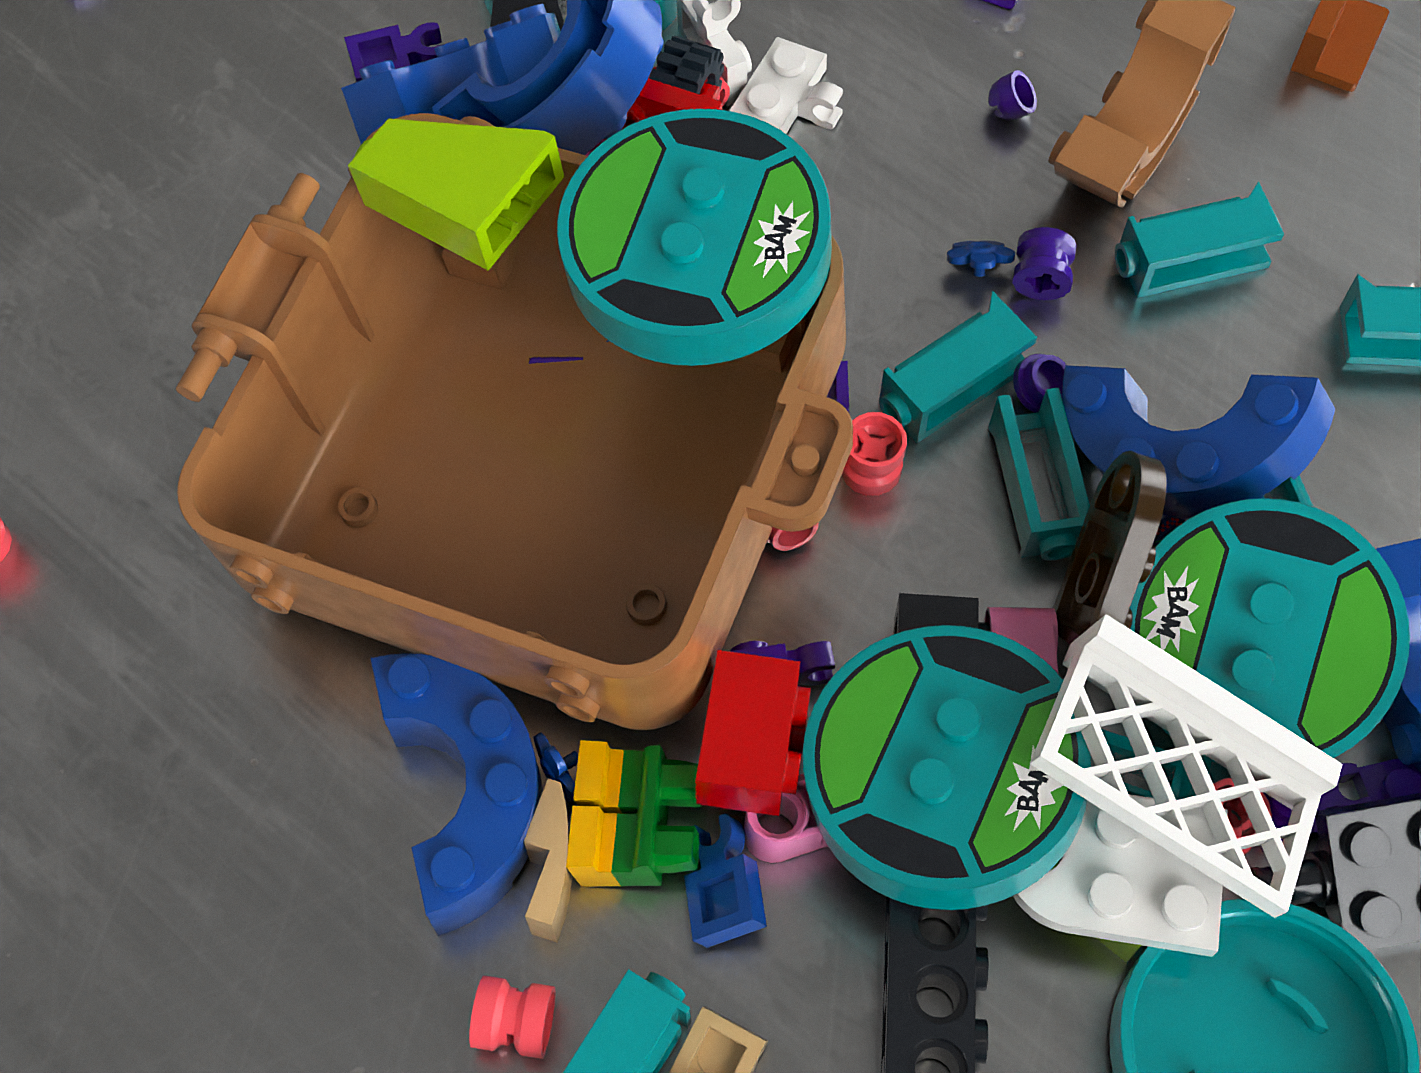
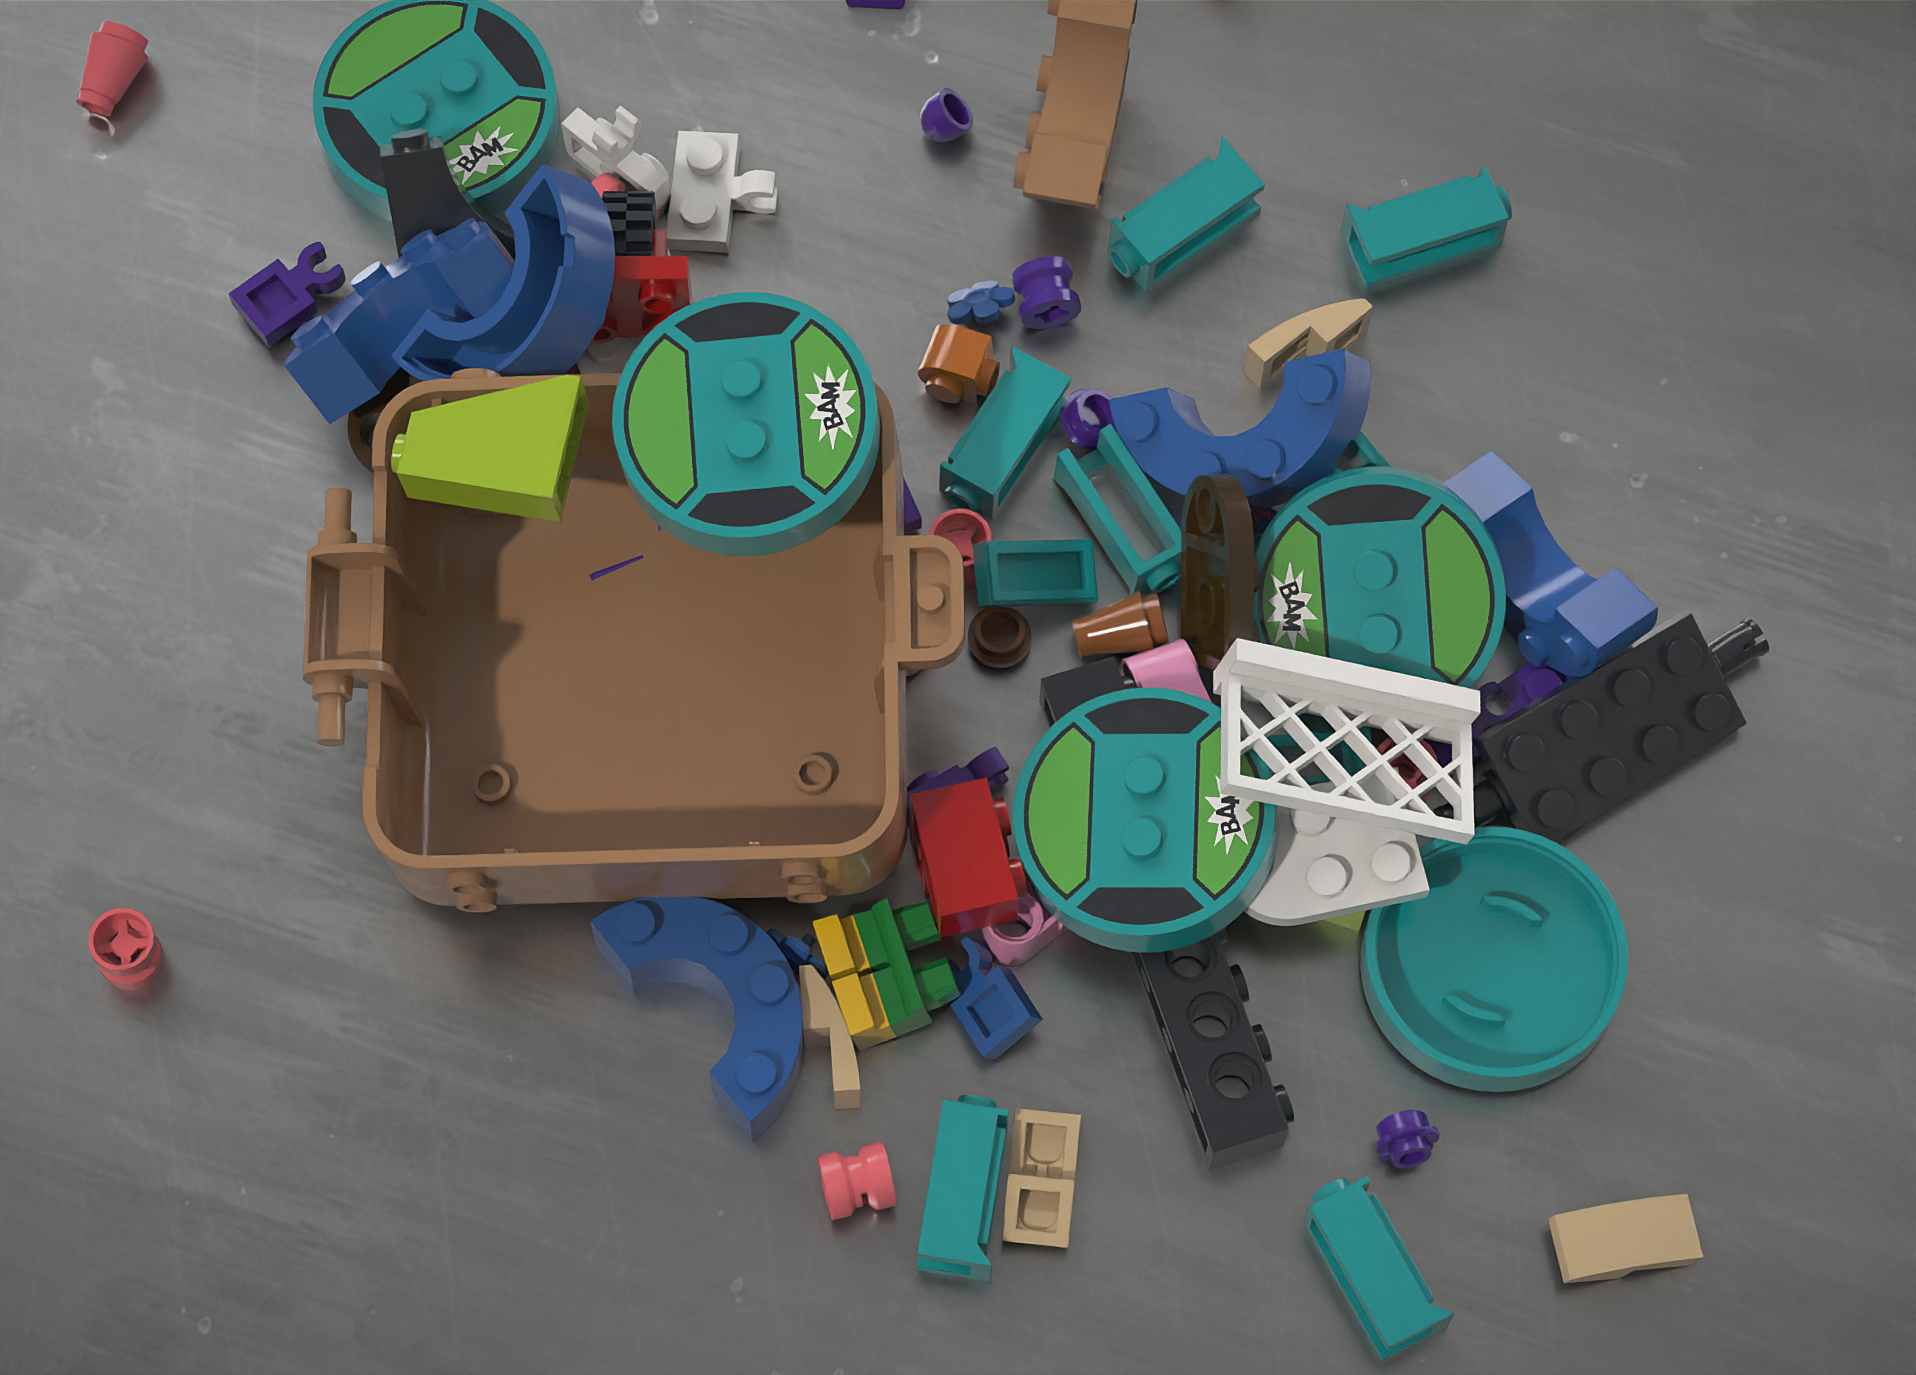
camera: 25 degrees left, 5 degrees up
none -> orange plate [918,324,1000,405]
none -> reddish brown plate [968,607,1031,668]
none -> teal tile [973,539,1098,608]
none -> dark orange cone [1072,590,1169,657]
none -> tan slope [1243,298,1373,389]

